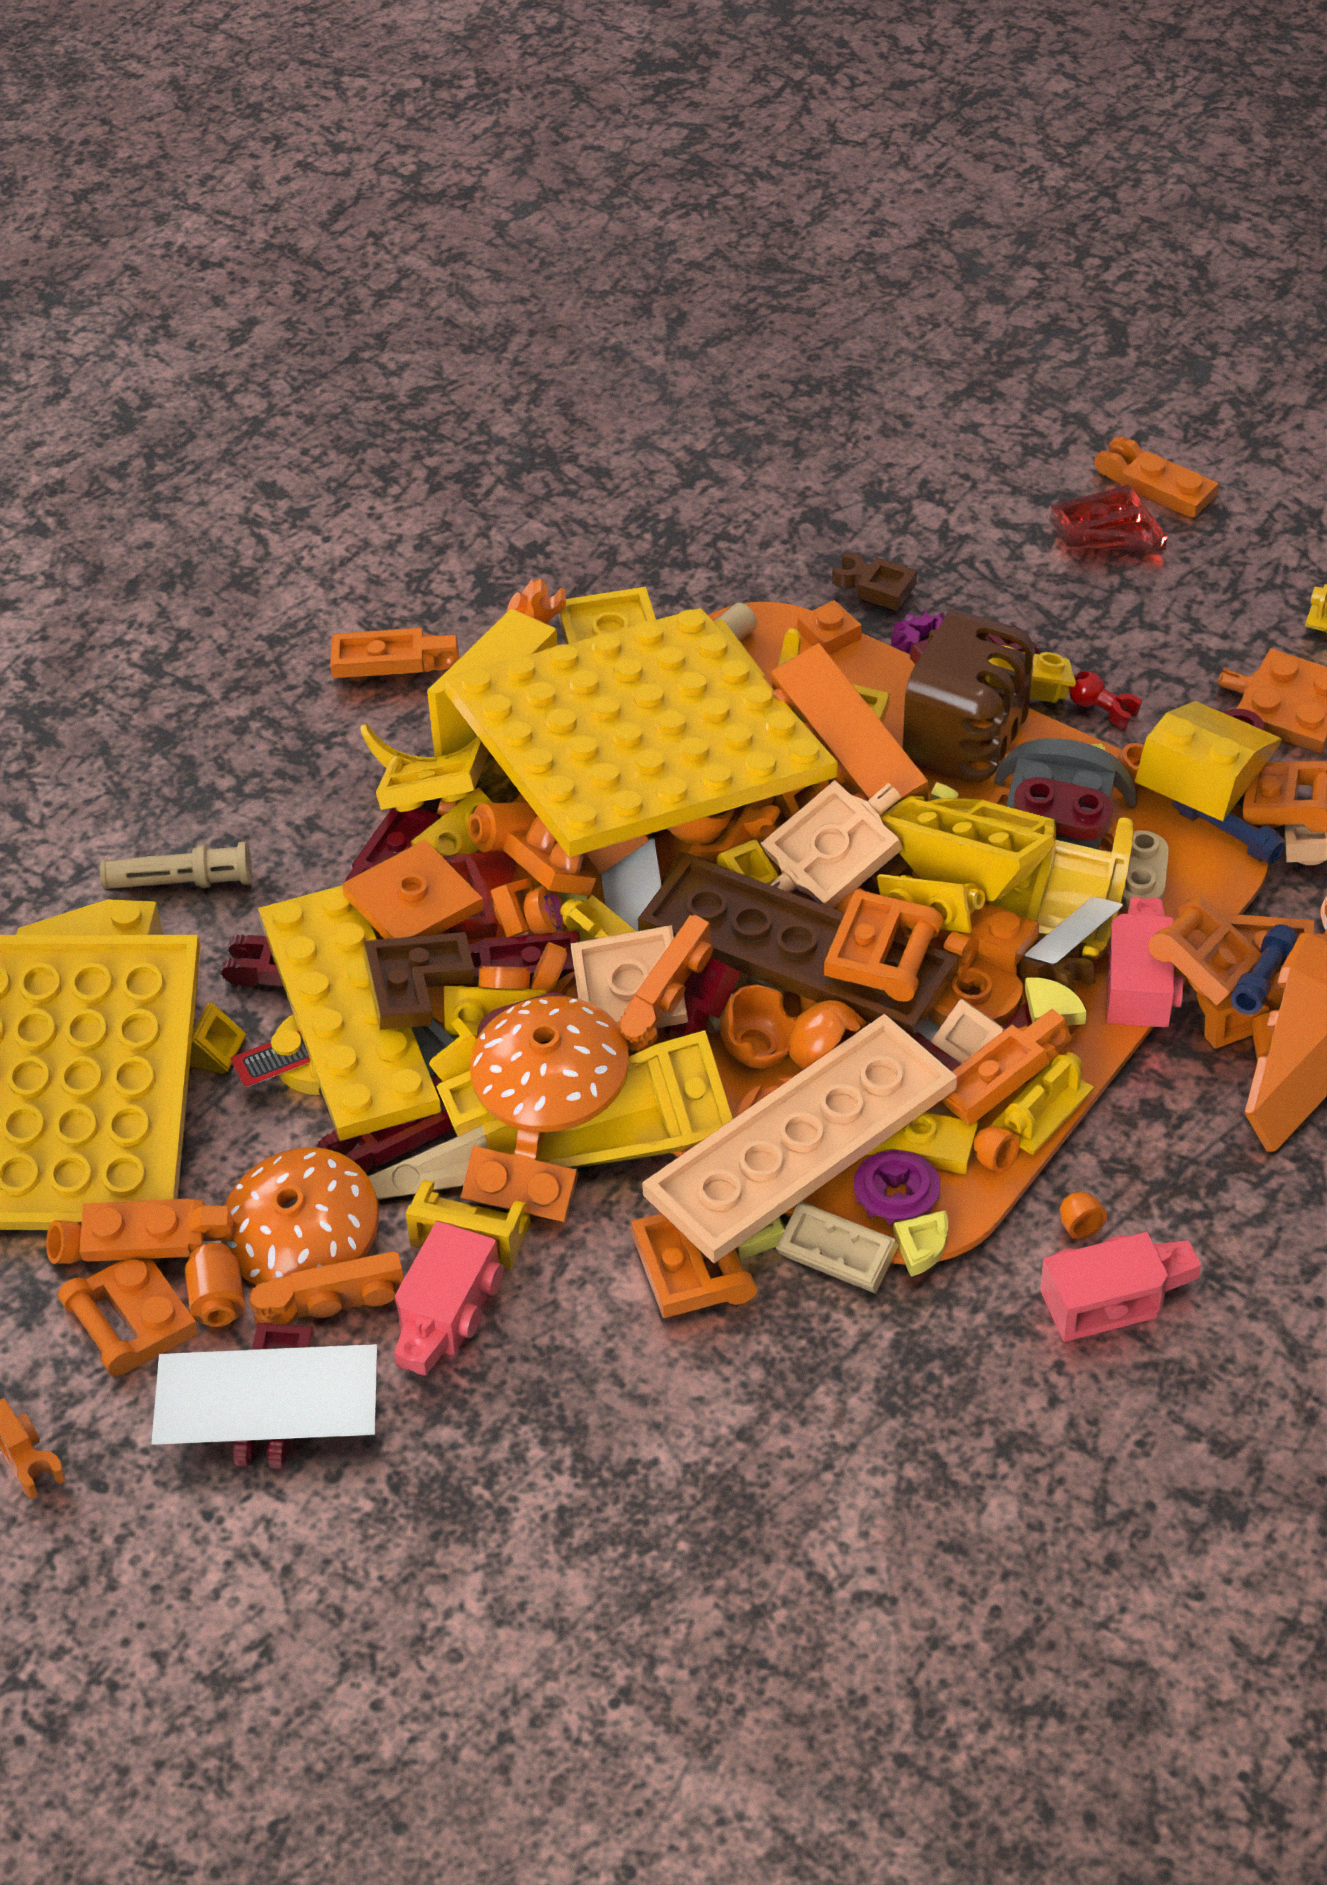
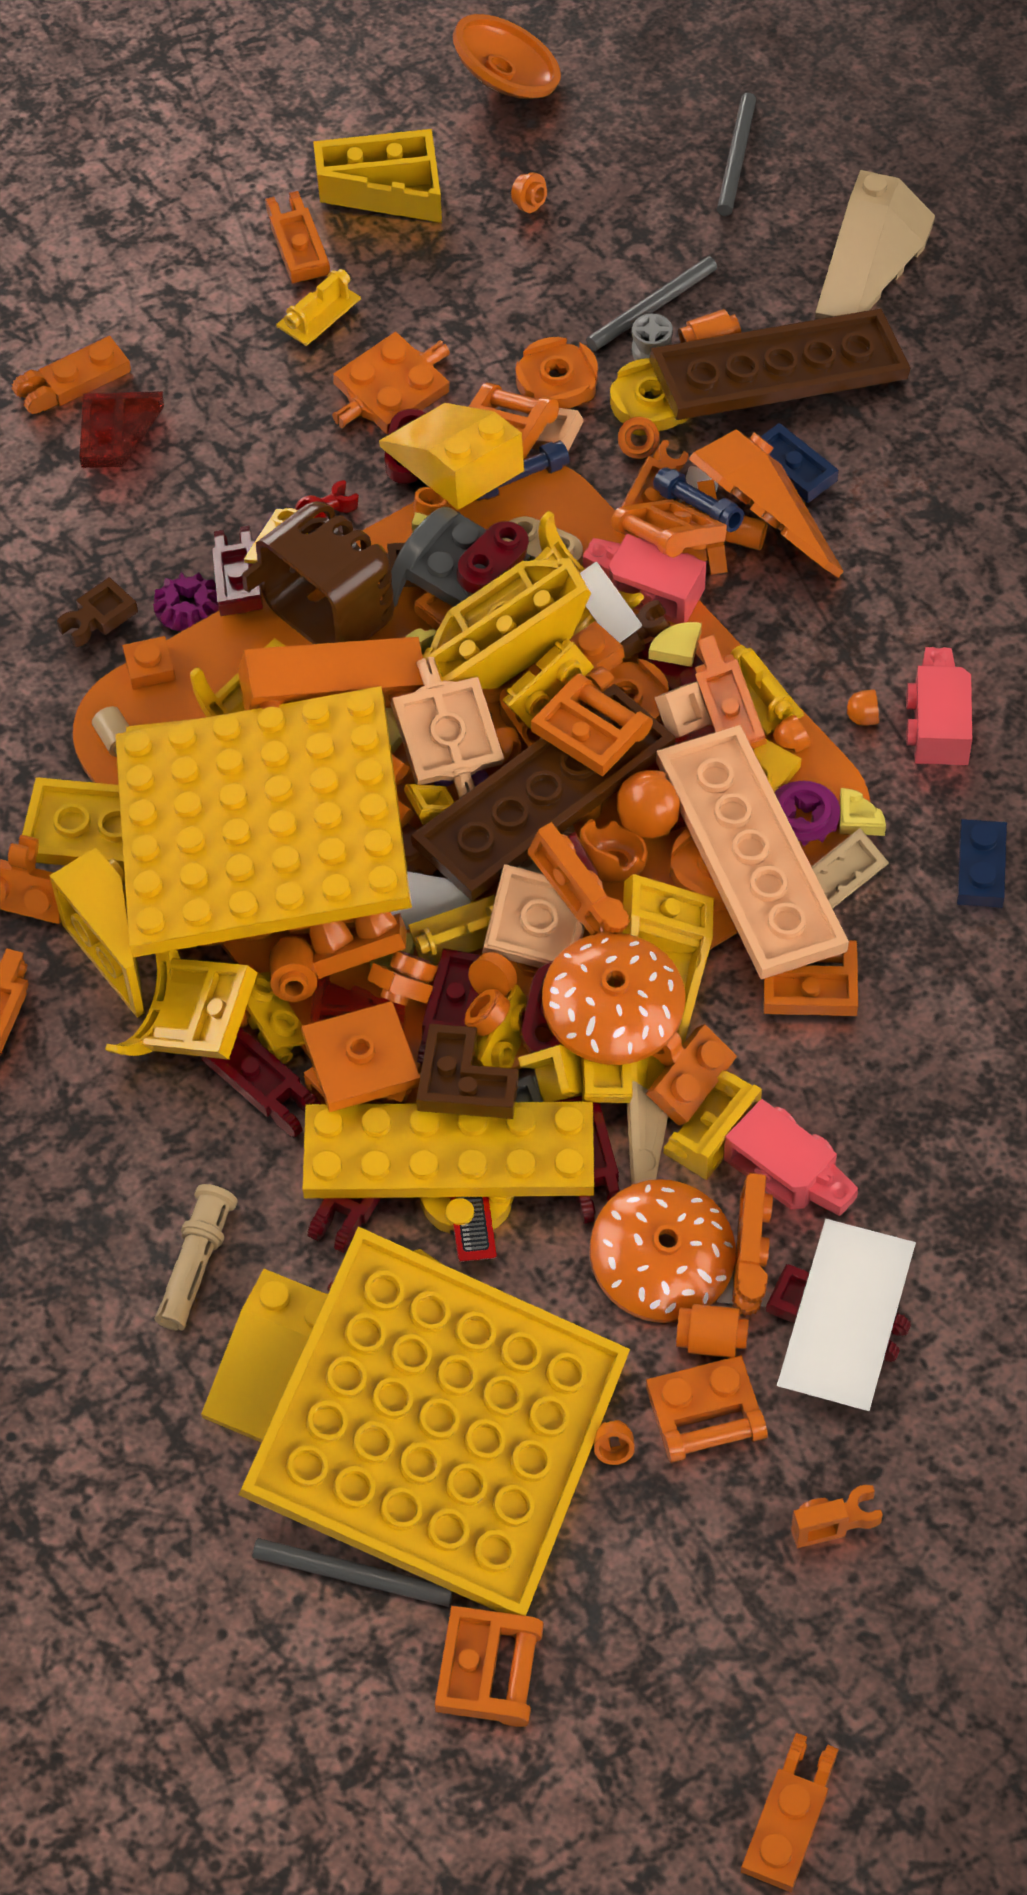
camera: 70 degrees left, 10 degrees up
orange hinge [79,1198,234,1262] -> none
none -> dark blue plate [957,819,1007,908]

